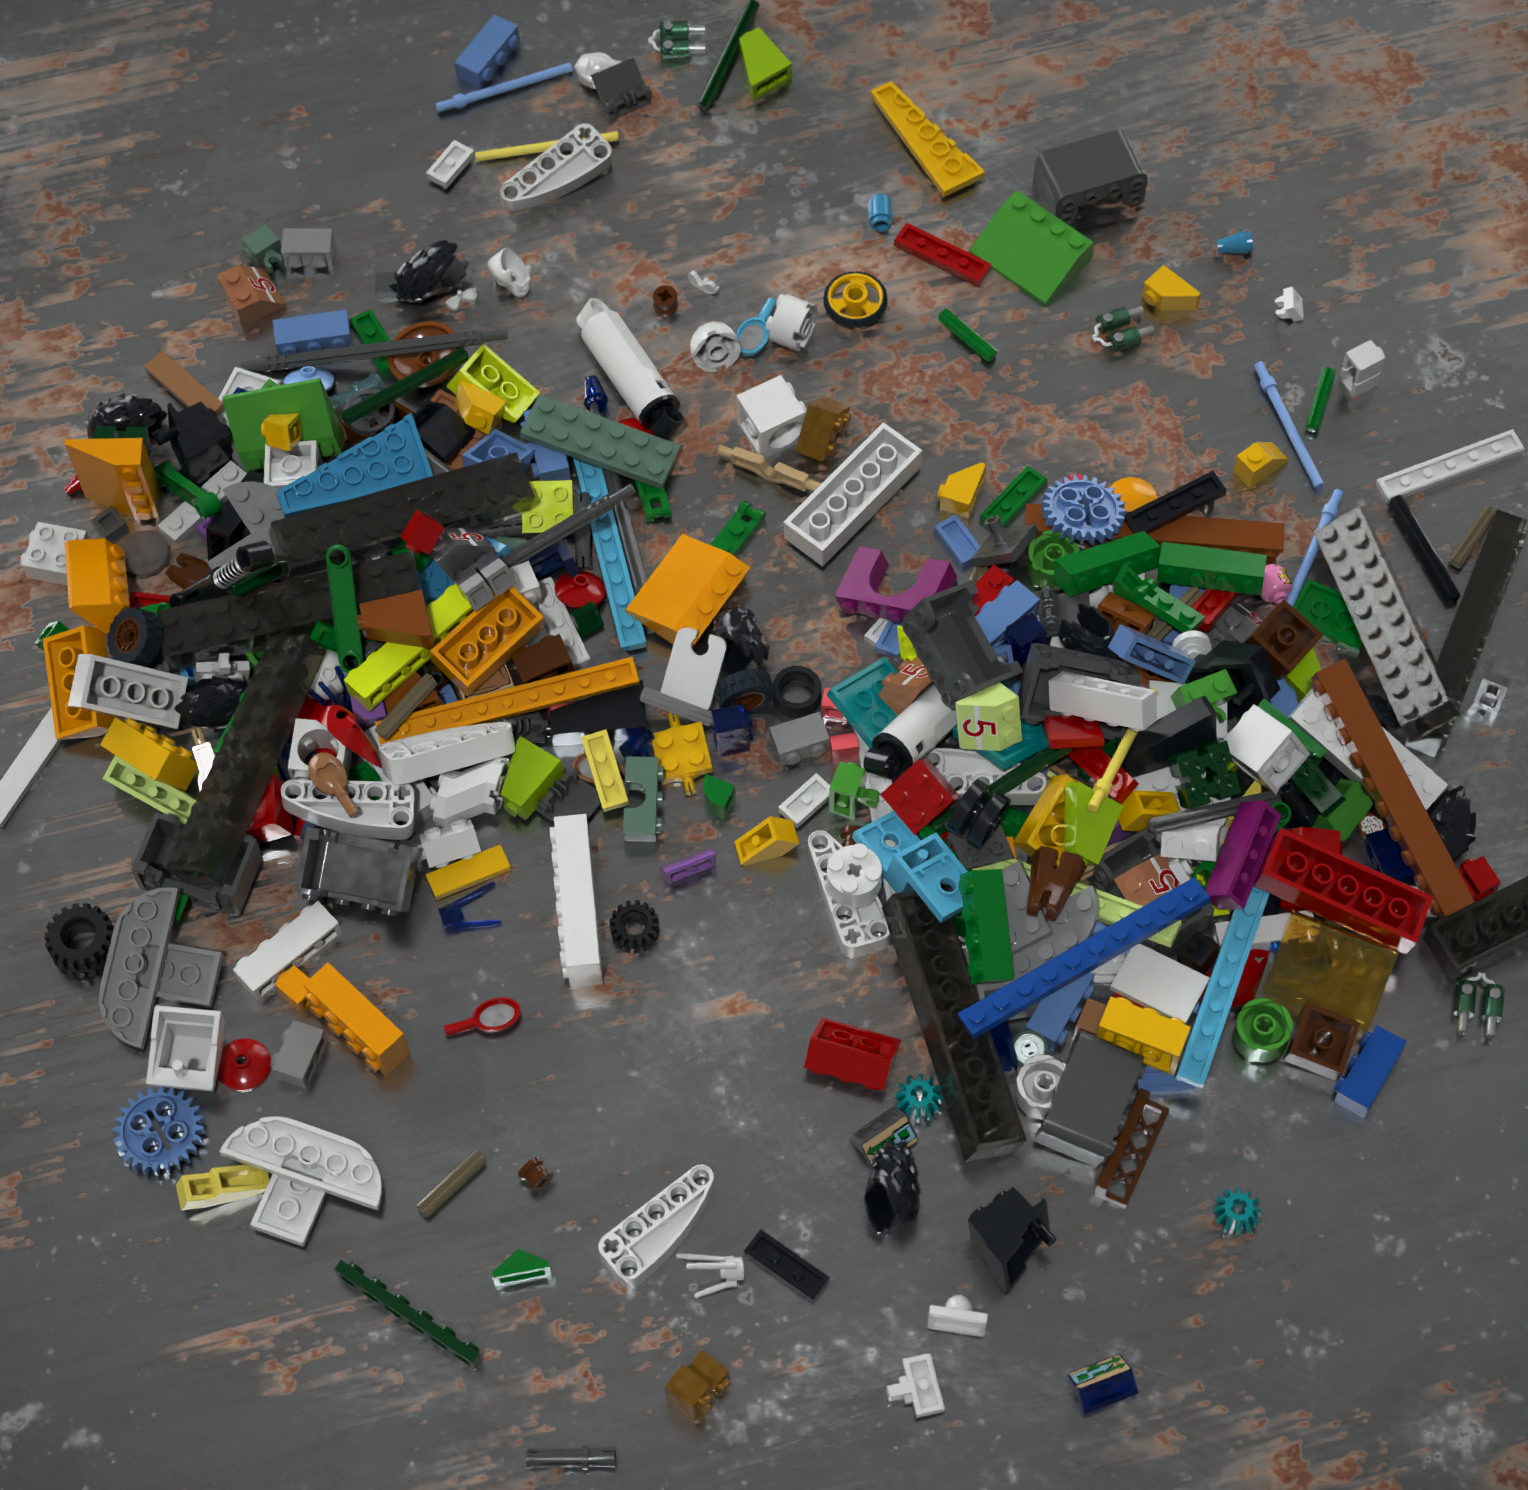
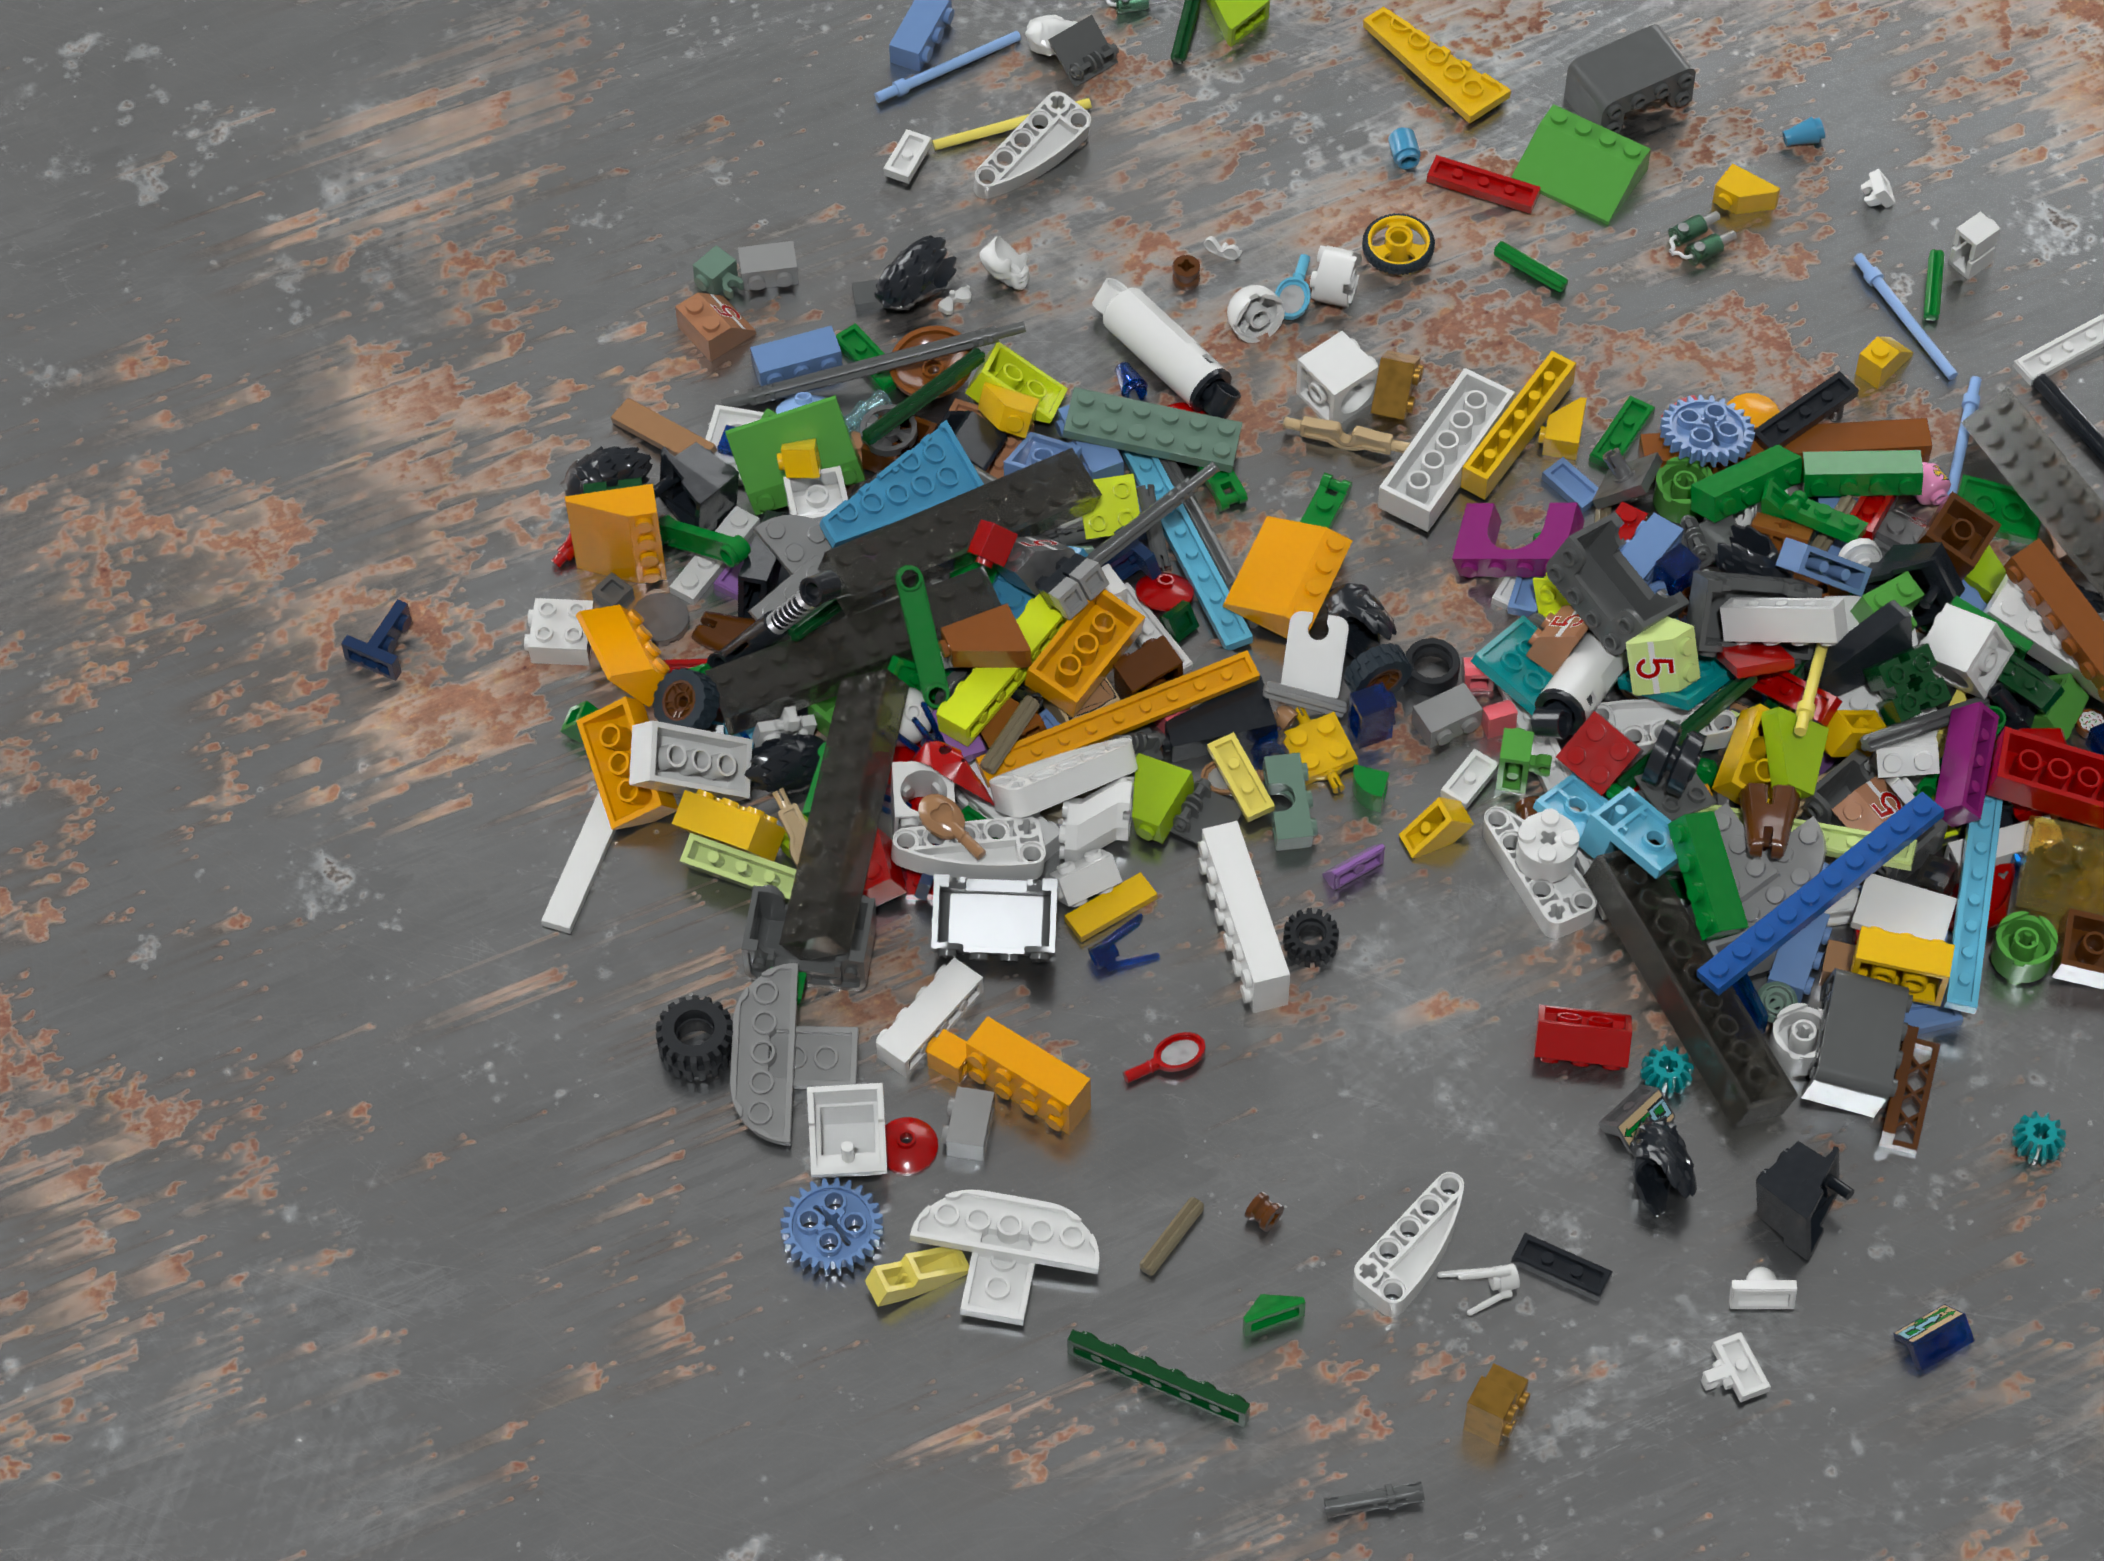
camera: 10 degrees left, 5 degrees down
none -> medium nougat hinge [1274,705,1299,732]
none -> yellow brick [1460,351,1576,500]

